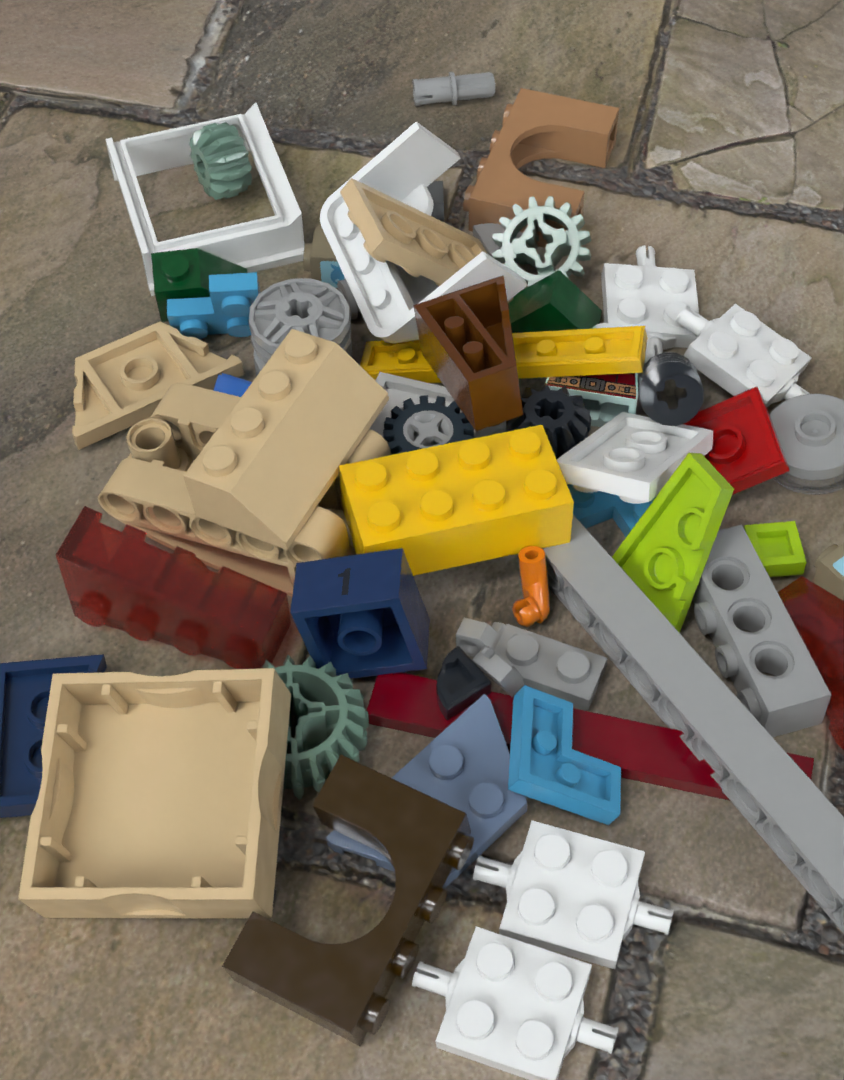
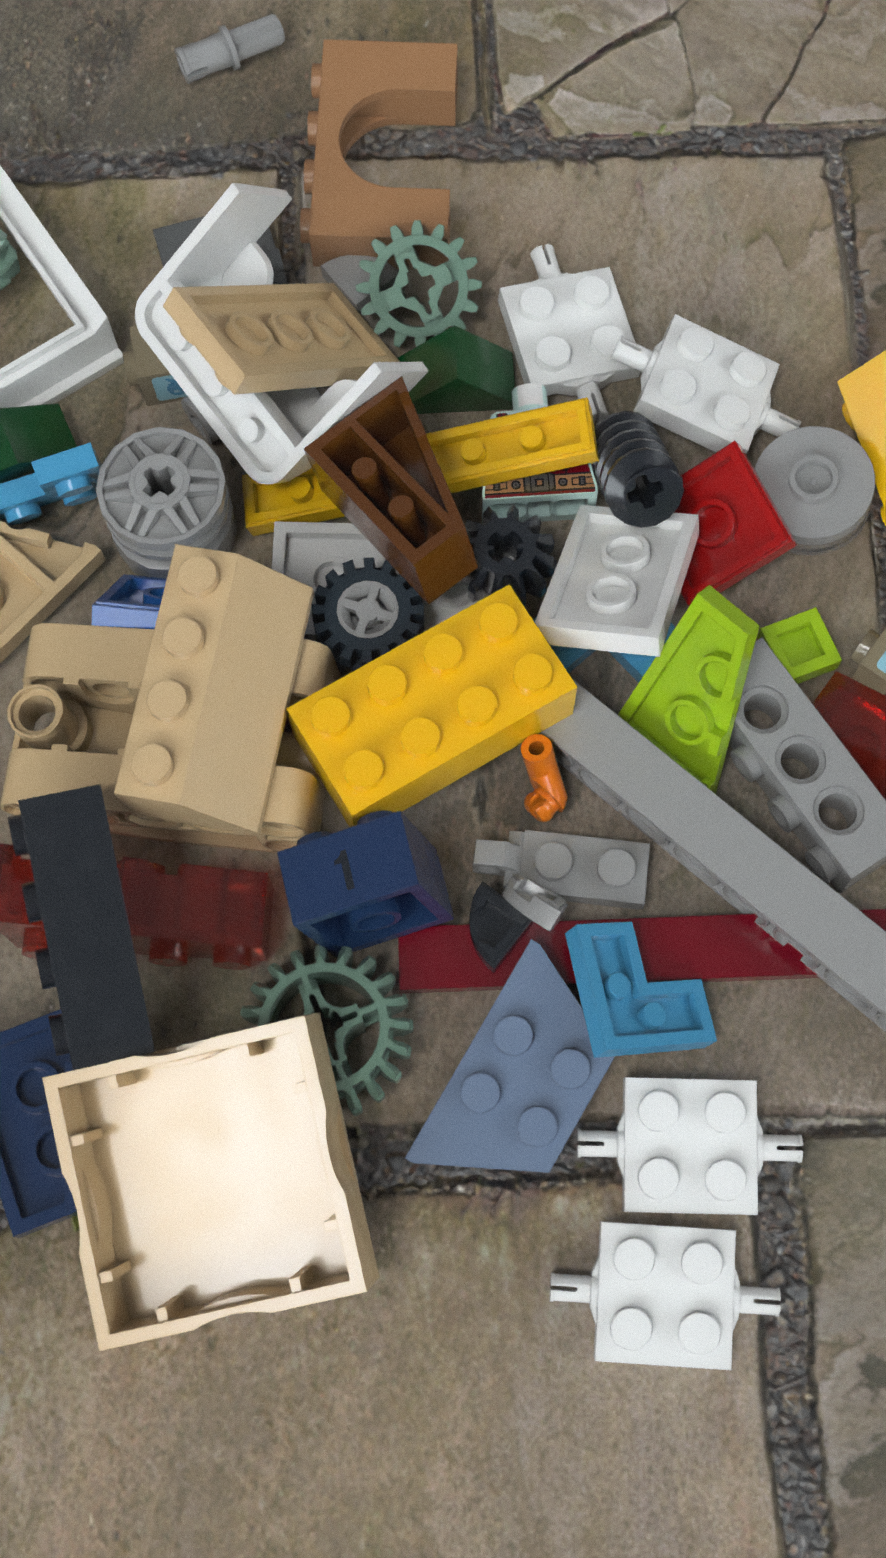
camera: 15 degrees left, 20 degrees up
dark brown arch [222,755,474,1046] -> none
none -> black brick [7,784,155,1070]

